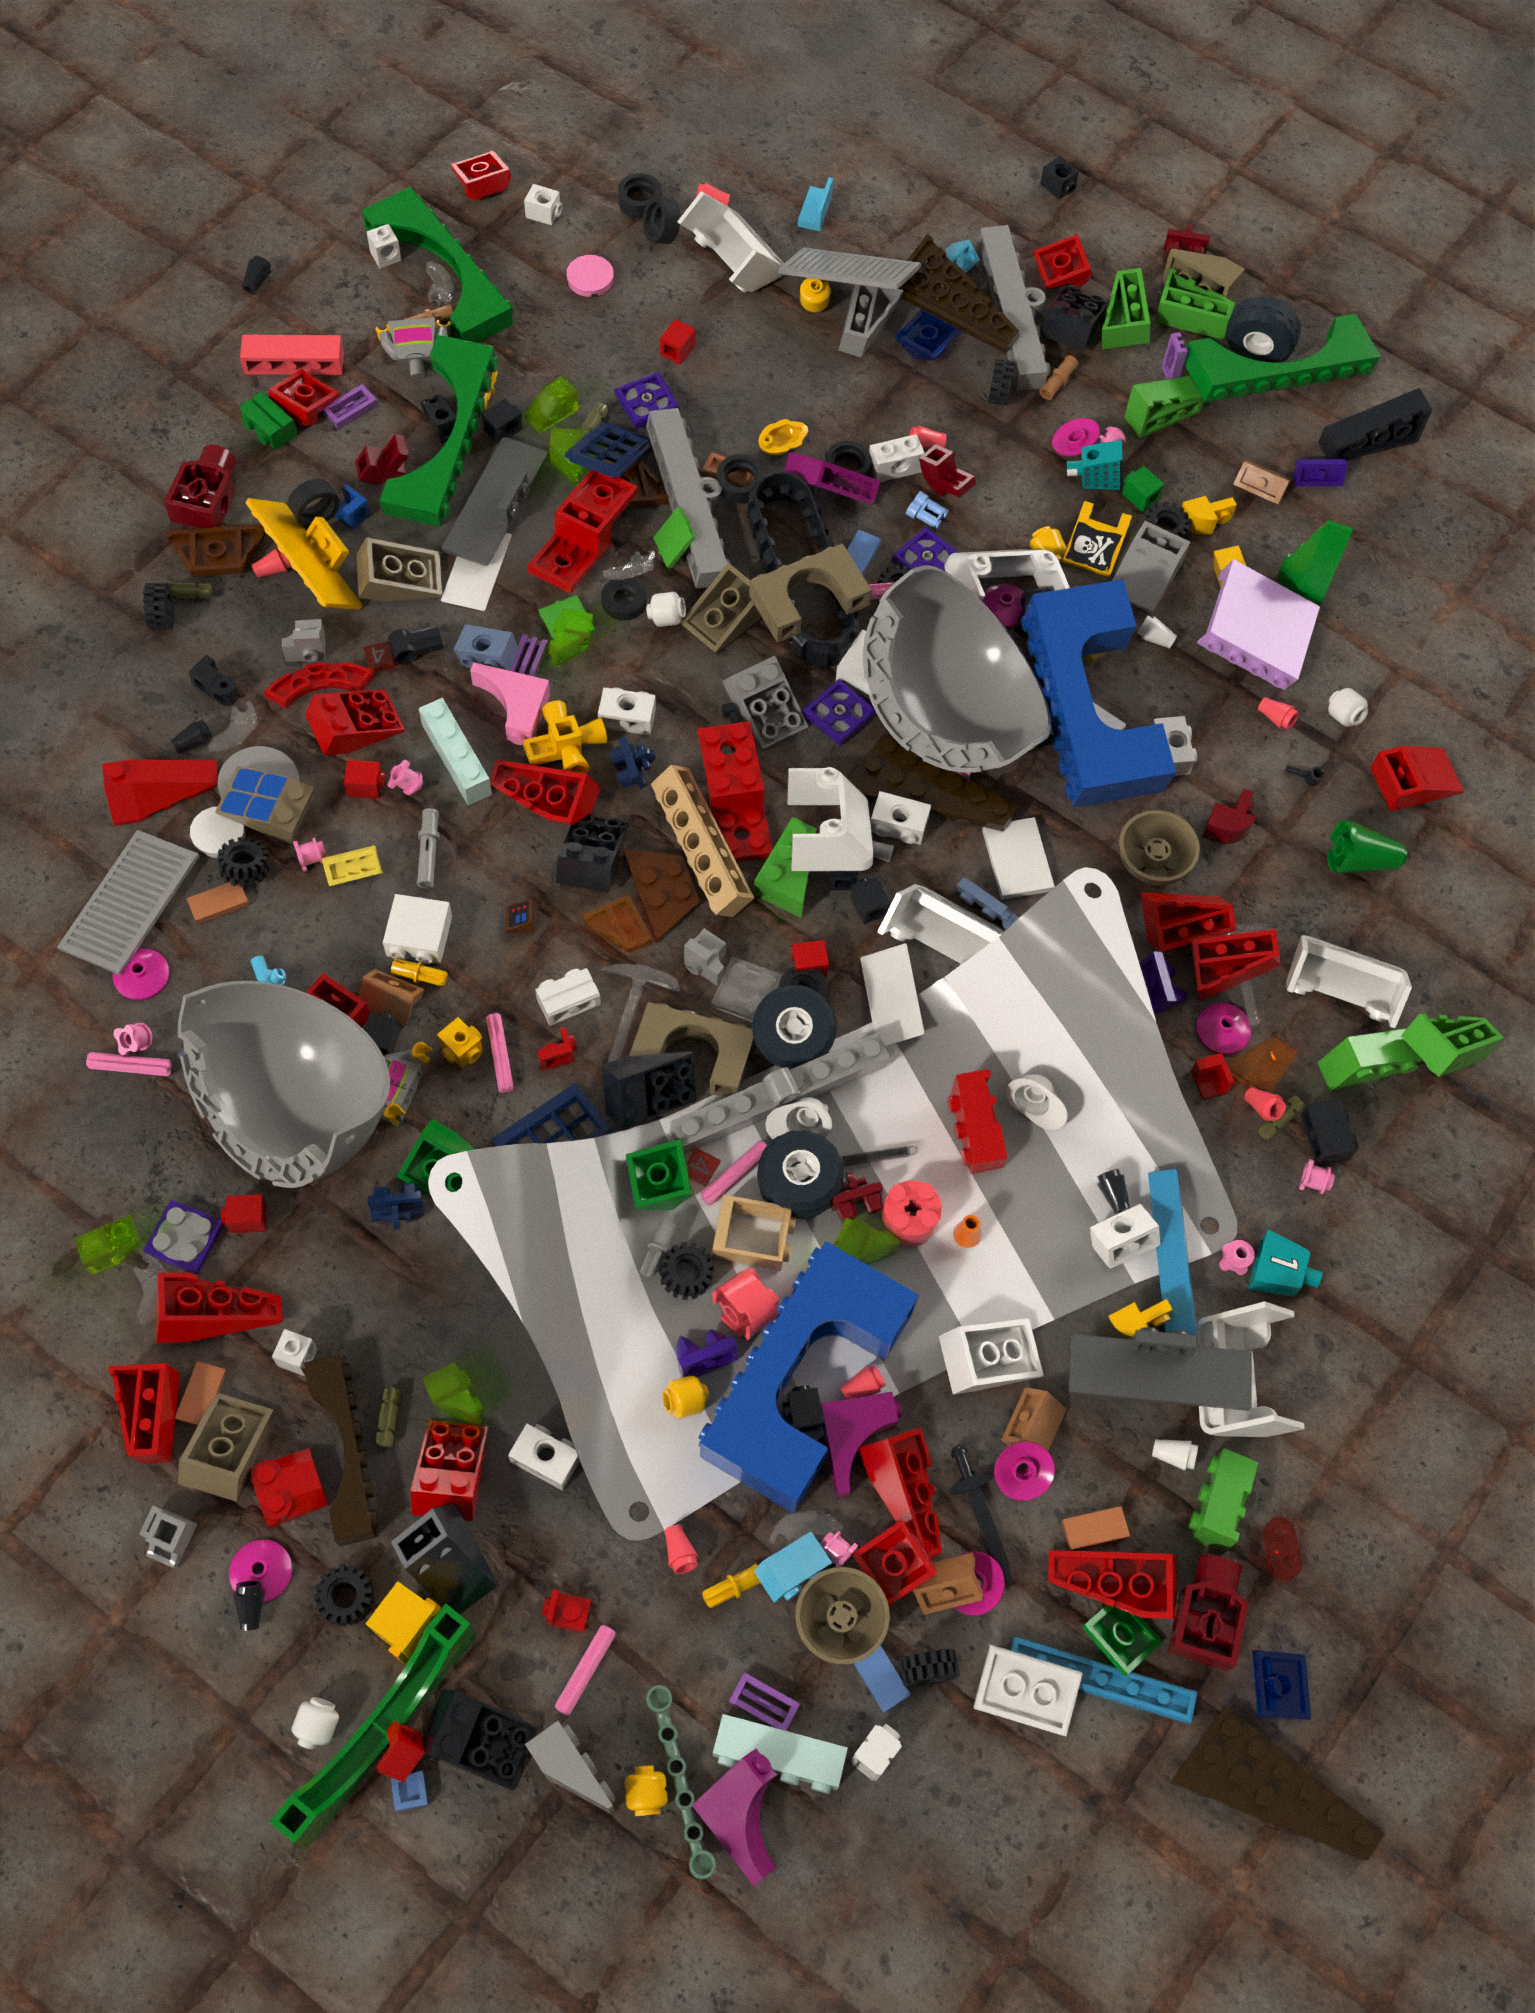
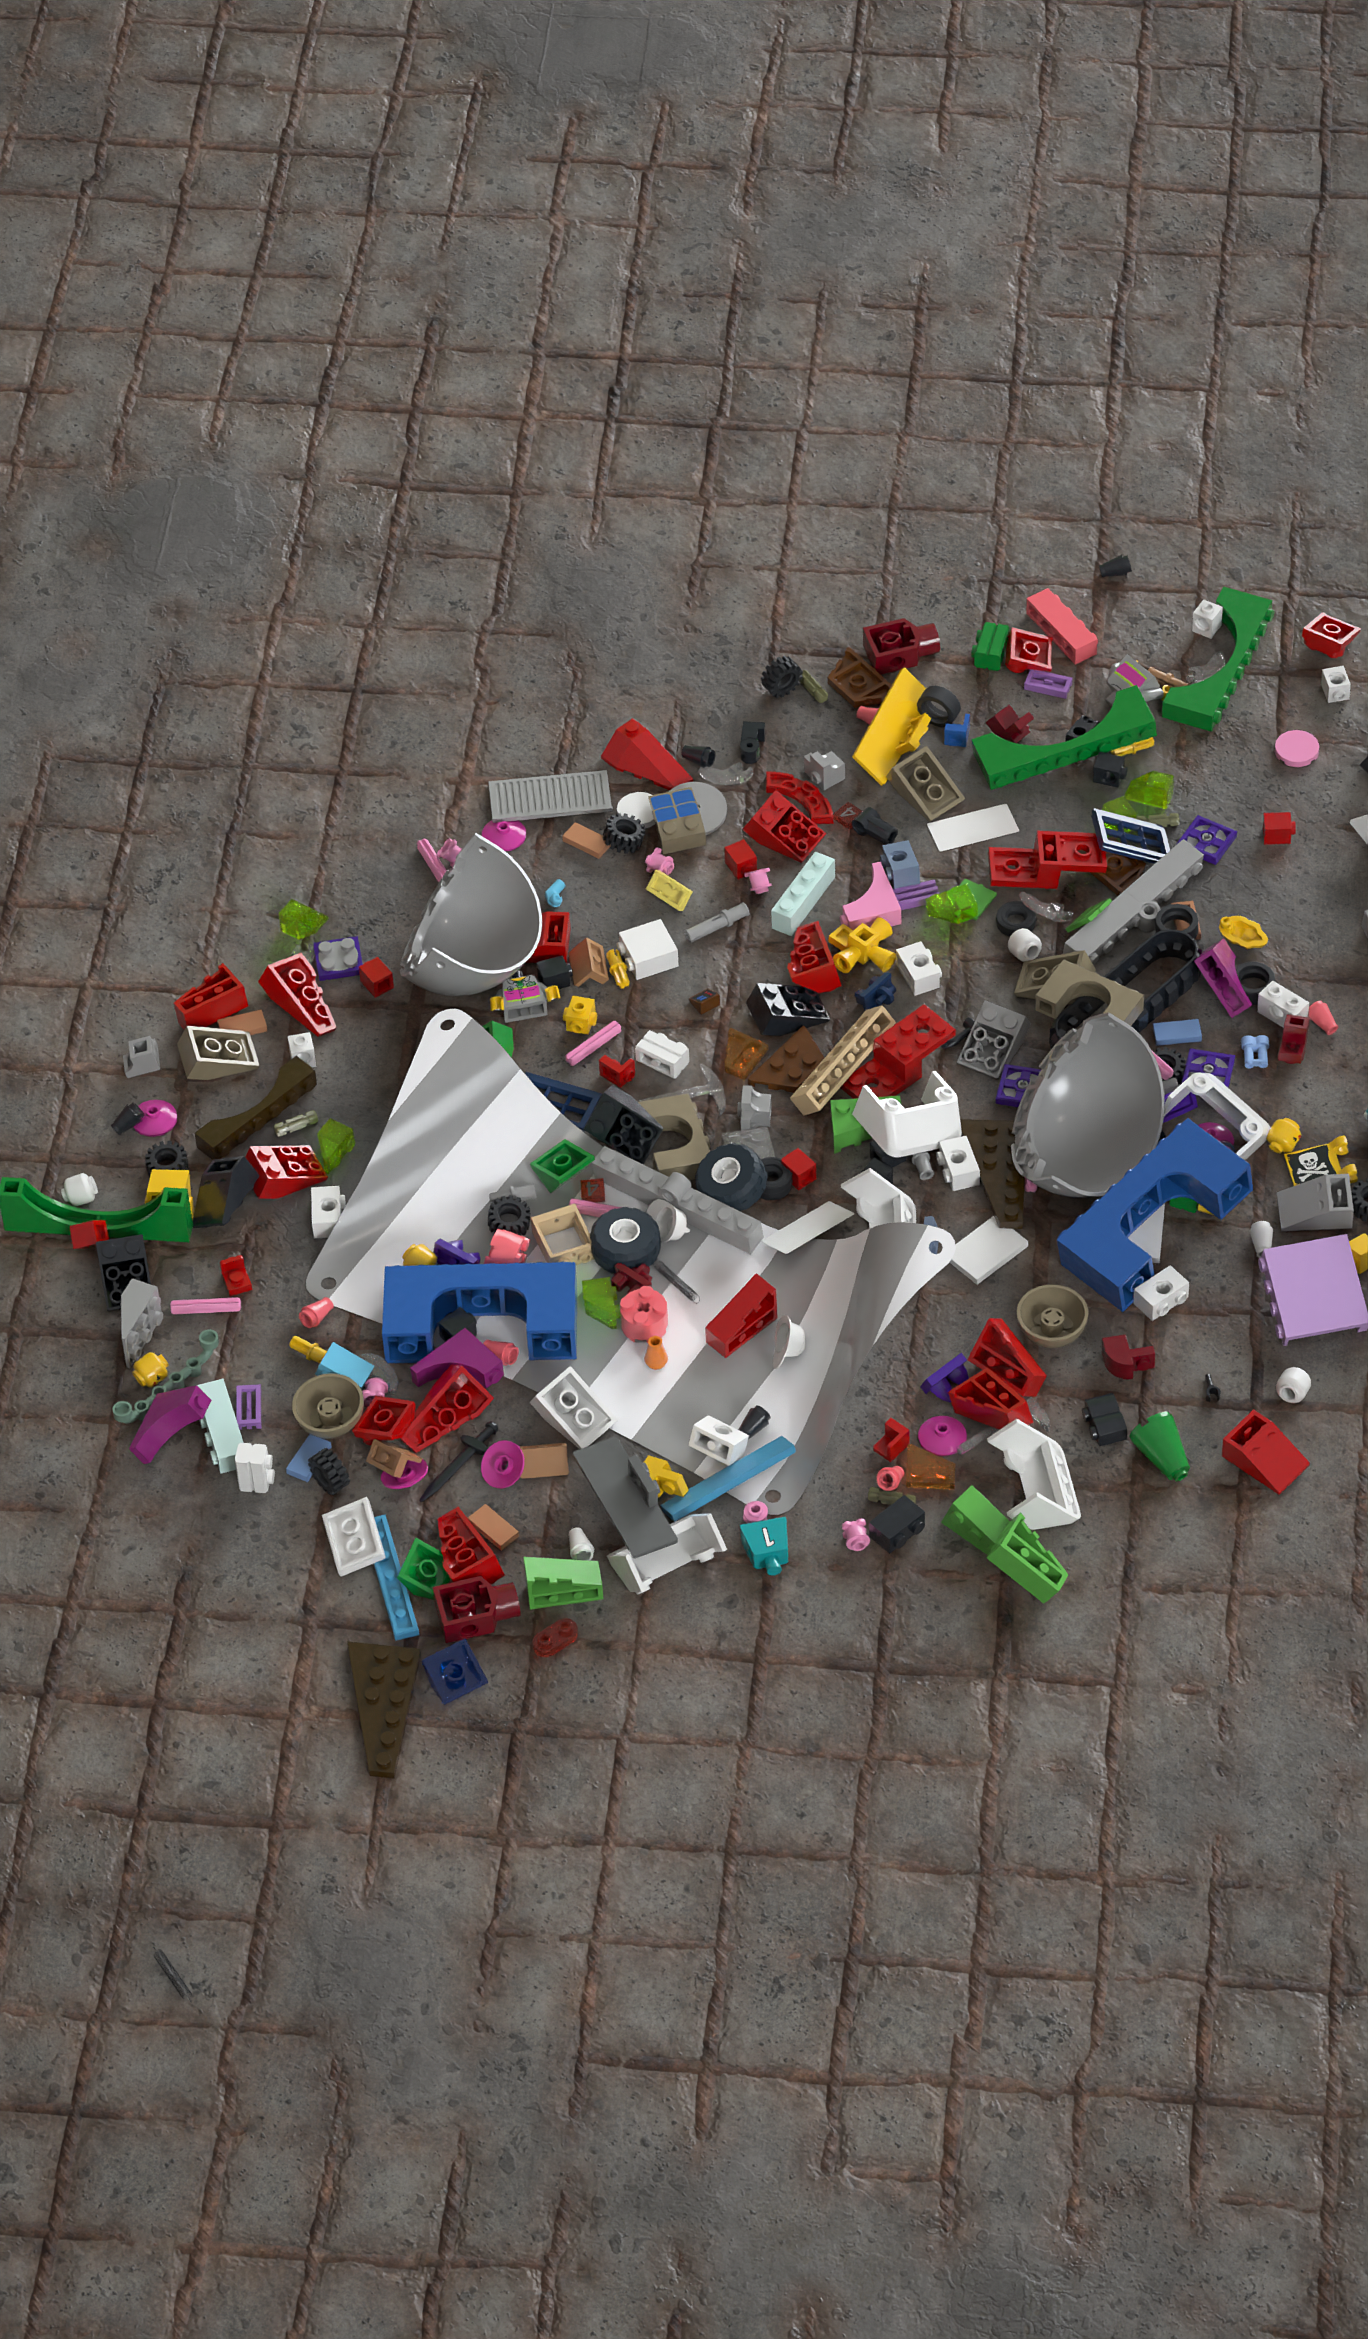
camera: 65 degrees right, 15 degrees down
red slope [250,1448,329,1529] -> none
medium blue tile [391,1771,429,1812] -> none
dark grey bracket [442,437,548,566] -> none
coral cone [1258,697,1299,730] -> none
none -> black brick [1082,1393,1127,1446]

